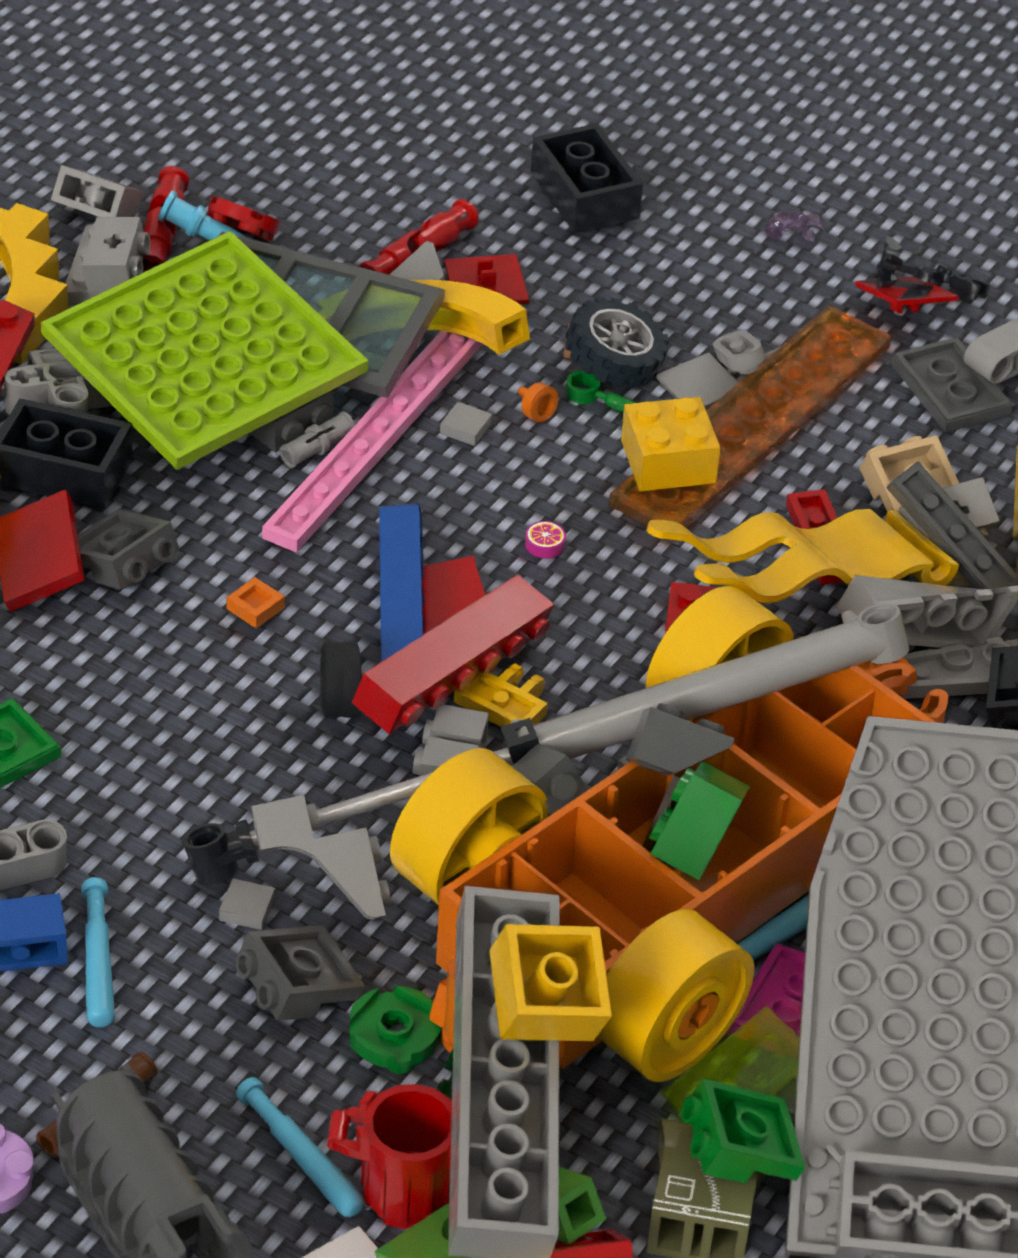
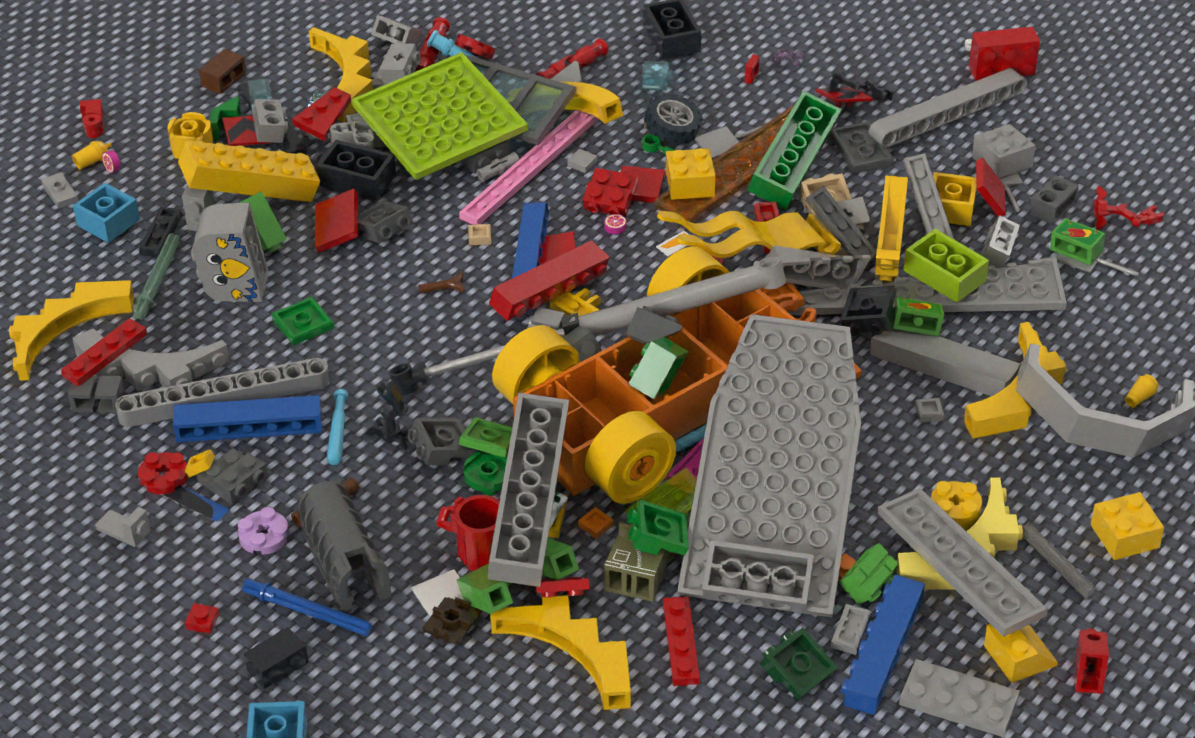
camera: 10 degrees right, 0 degrees up
light grey tile [219,878,275,930] -> none
orange plate [226,577,285,629] -> none
medium azure piece [236,1077,365,1217] -> none
light grey arch [251,795,392,920] -> none
black tyre [320,641,362,718] -> none
red piece [444,254,529,304] -> none
yellow brick [489,924,612,1041] -> none
orange tile [518,382,558,423] -> none
light grey plate [713,331,766,375] -> none
none -> black piece [365,381,410,450]
none -> reddish brown piece [418,271,465,294]
none -> bright green tile [459,417,513,458]
none -> tan tile [468,224,491,245]
none -> orange tile [578,507,614,539]
none -> red plate [582,168,638,217]
none -> red tile [620,166,665,203]
none -> clear light blue brick [642,61,673,91]
none -> white sticker [656,231,689,256]
none -> red tile [745,54,760,84]
none -> green brick [747,91,842,210]

